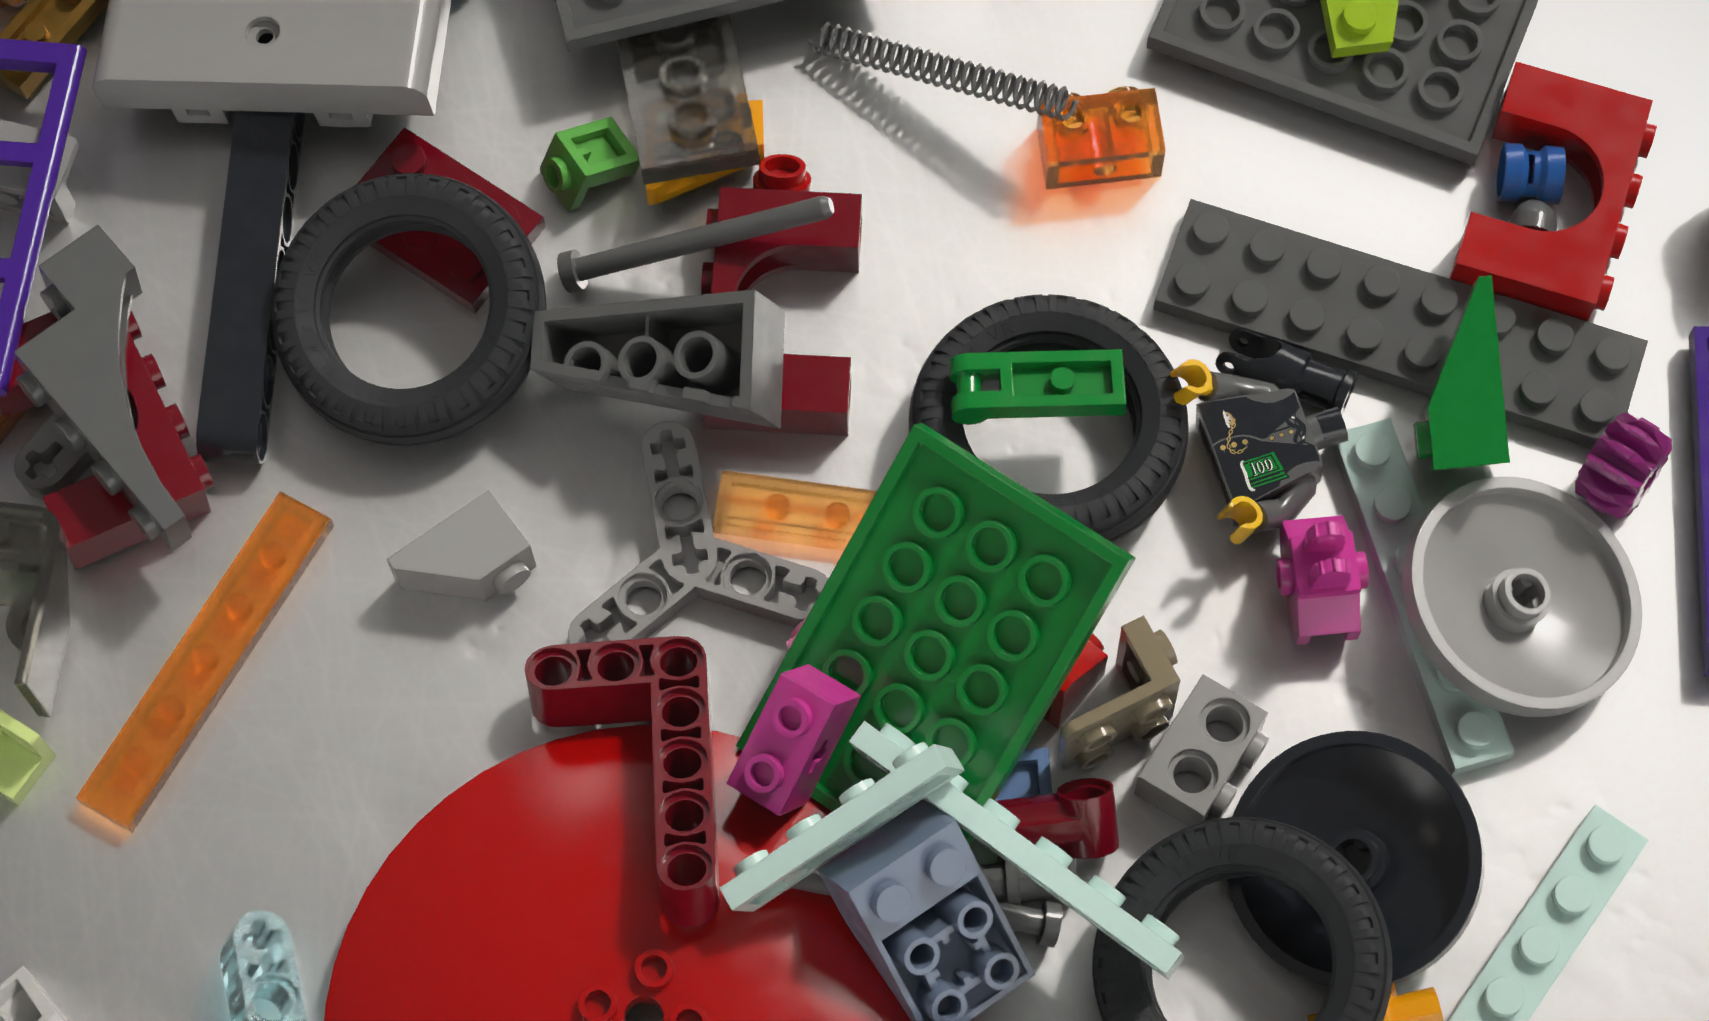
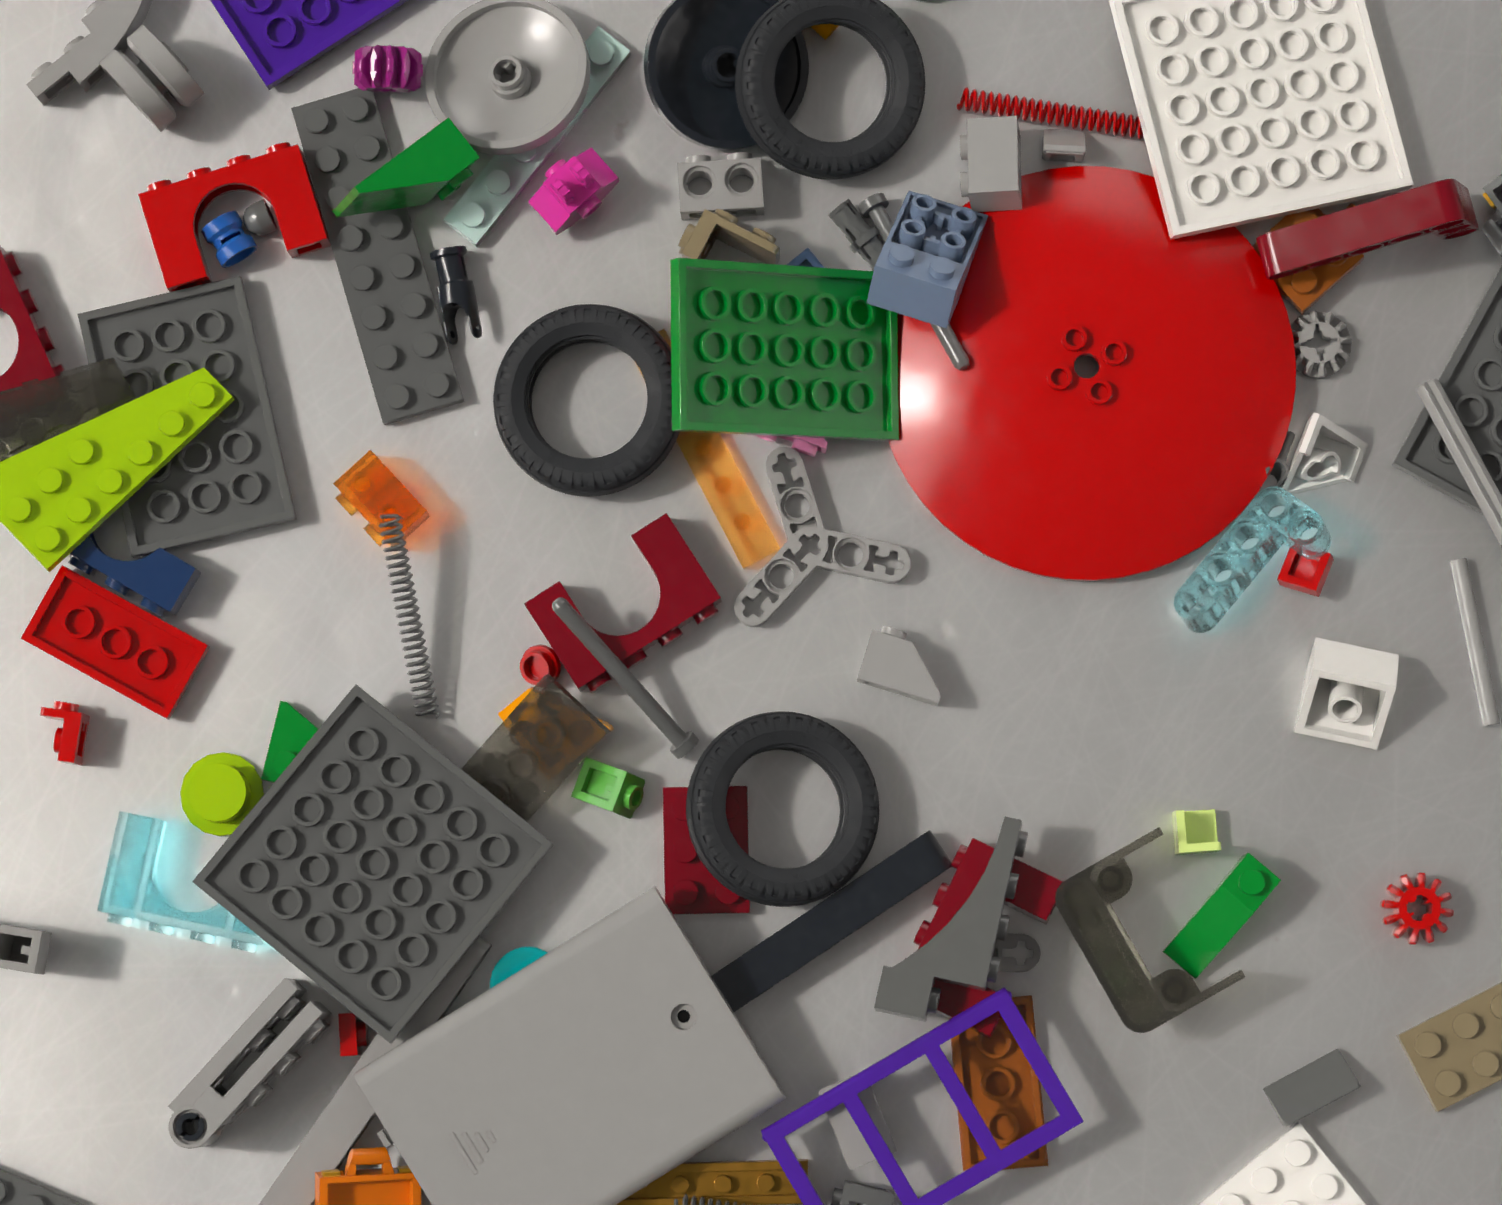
camera: 120 degrees left, 15 degrees up
clear orange tile [76,491,334,833] -> none
dark red beam [524,636,720,927] -> none
dark grey wedge [530,290,785,429] -> none
light aqua plate [719,742,965,912] -> none
dark pink brick [726,664,861,816] -> none
light aqua plate [849,721,1184,980] -> none
green plate [949,349,1126,425] -> none
dark red piece [996,778,1119,860] -> none
torso [1170,359,1348,544] -> none

